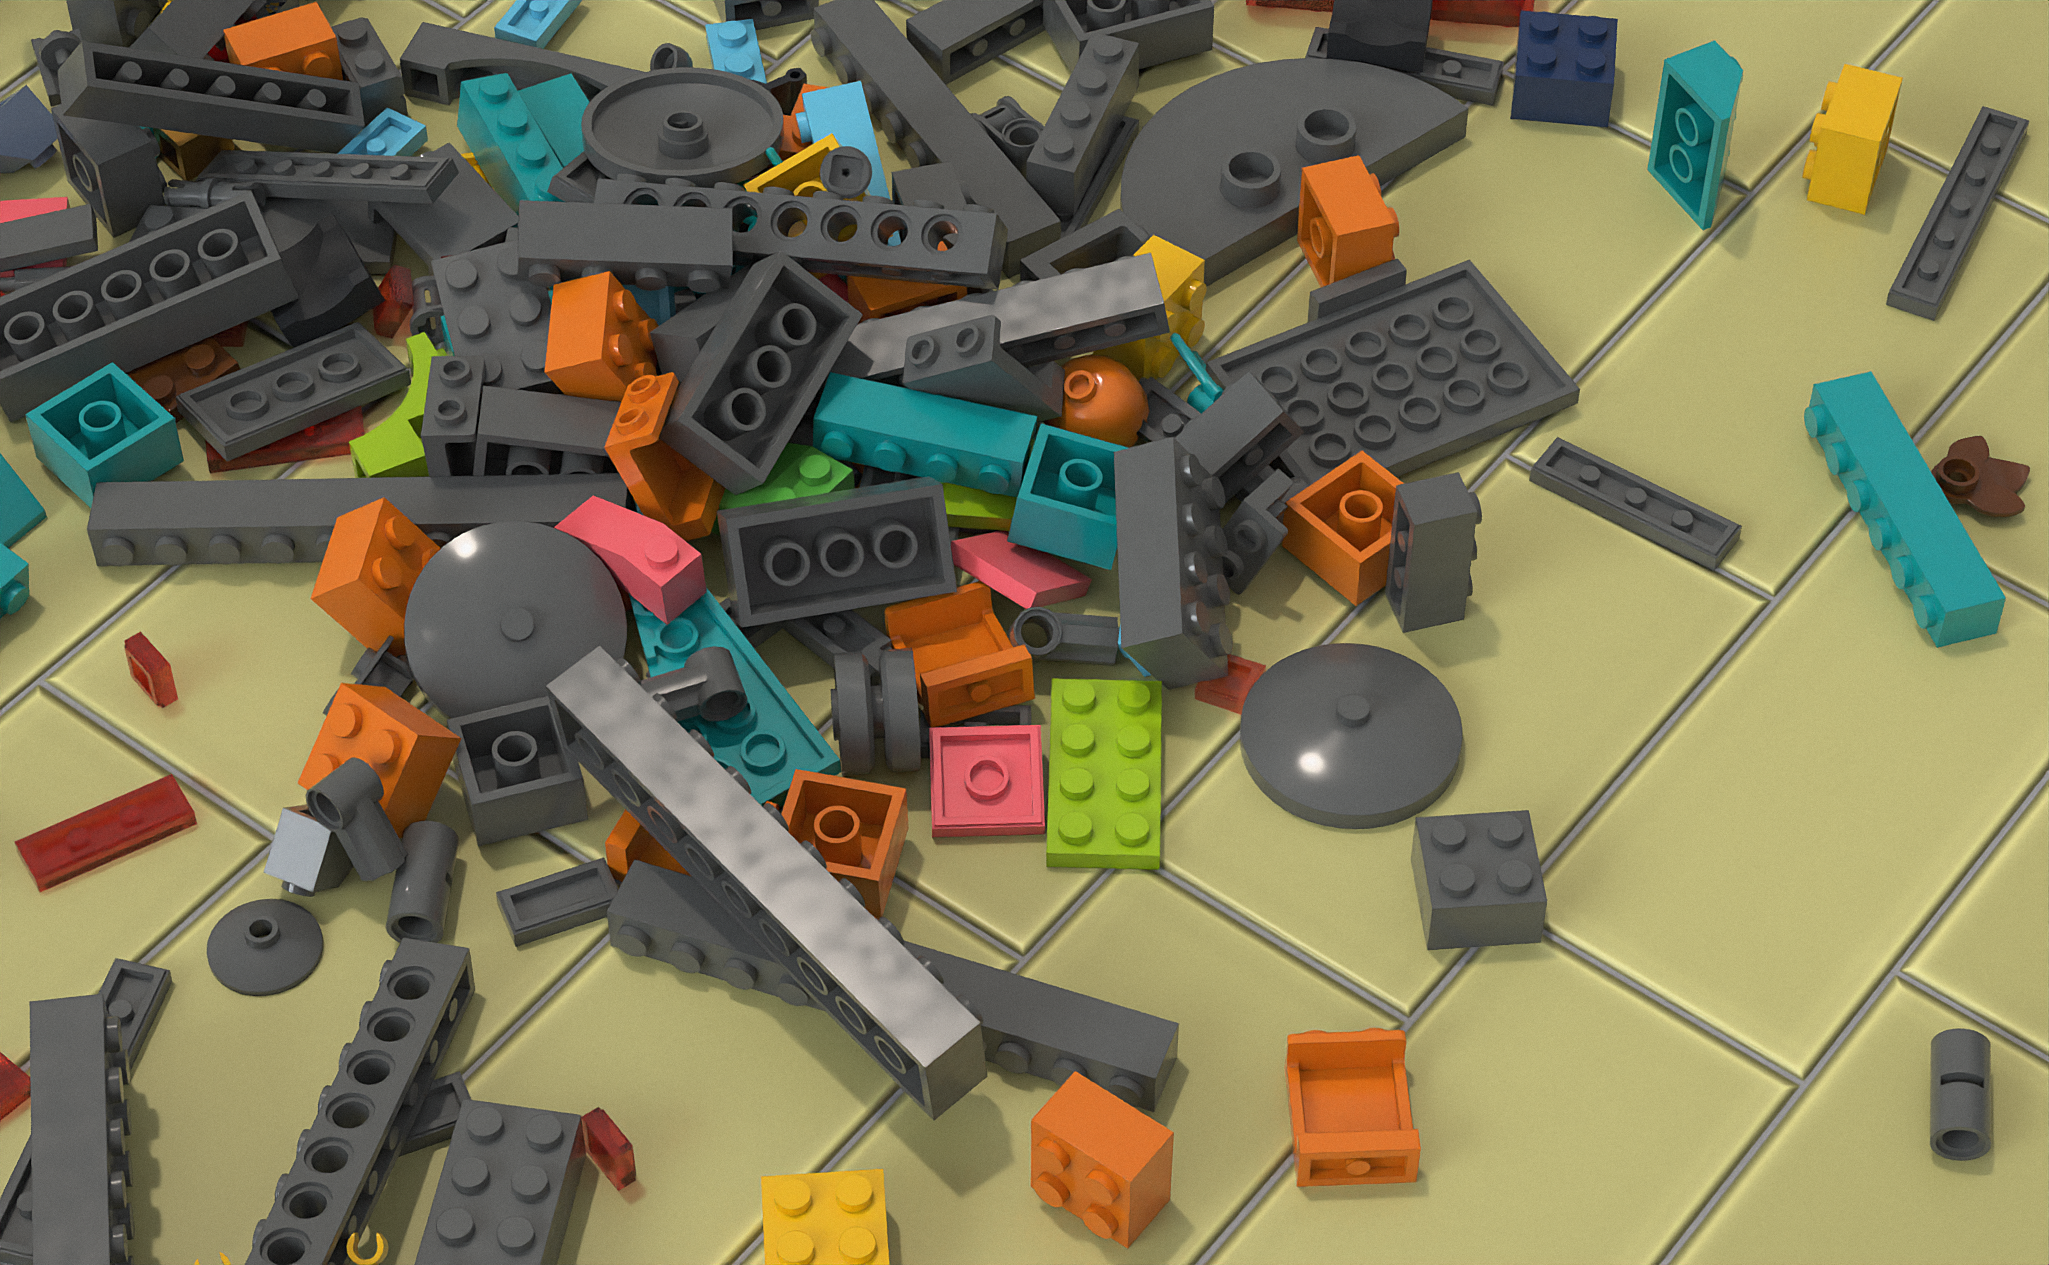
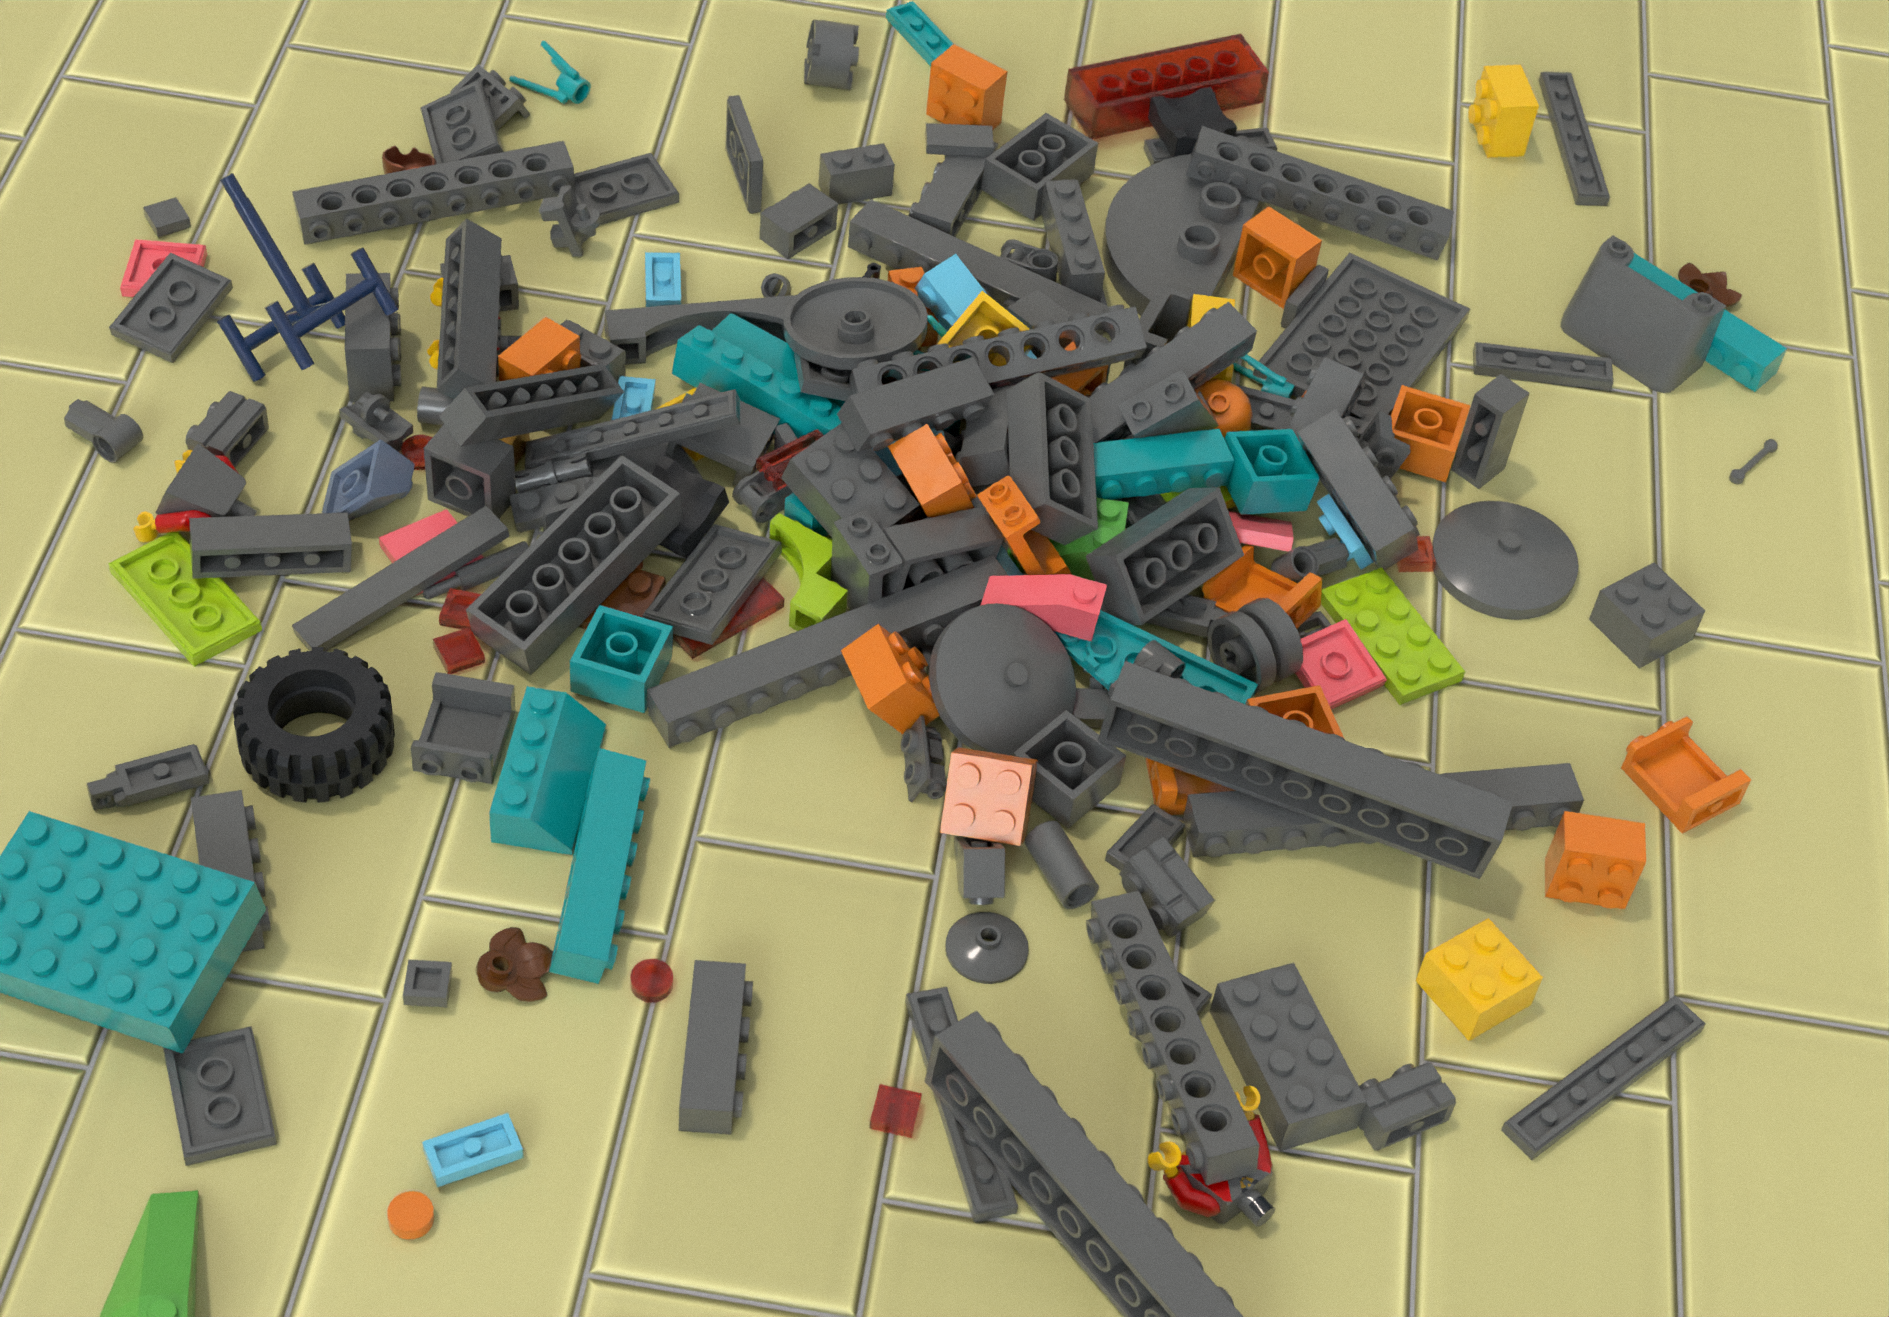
camera: 35 degrees left, 0 degrees up
clear red tile [14,774,197,893] -> none
clear red tile [124,631,178,708] -> none
dark grey piece [305,757,407,881] -> none
clear red tile [373,264,414,339] -> none
clear red tile [581,1107,636,1191] -> none
medium azure plate [705,19,767,84] -> none
dark grey tile [820,146,872,199] -> none
dark blue brick [1510,10,1618,128] -> none
teal slope [1647,40,1743,230] -> none
none -> dark grey brick [1119,837,1215,938]
none -> dark grey brick [1185,126,1454,260]
none -> dark grey windscreen [1560,235,1726,393]
none -> dark grey hinge [1729,439,1778,484]

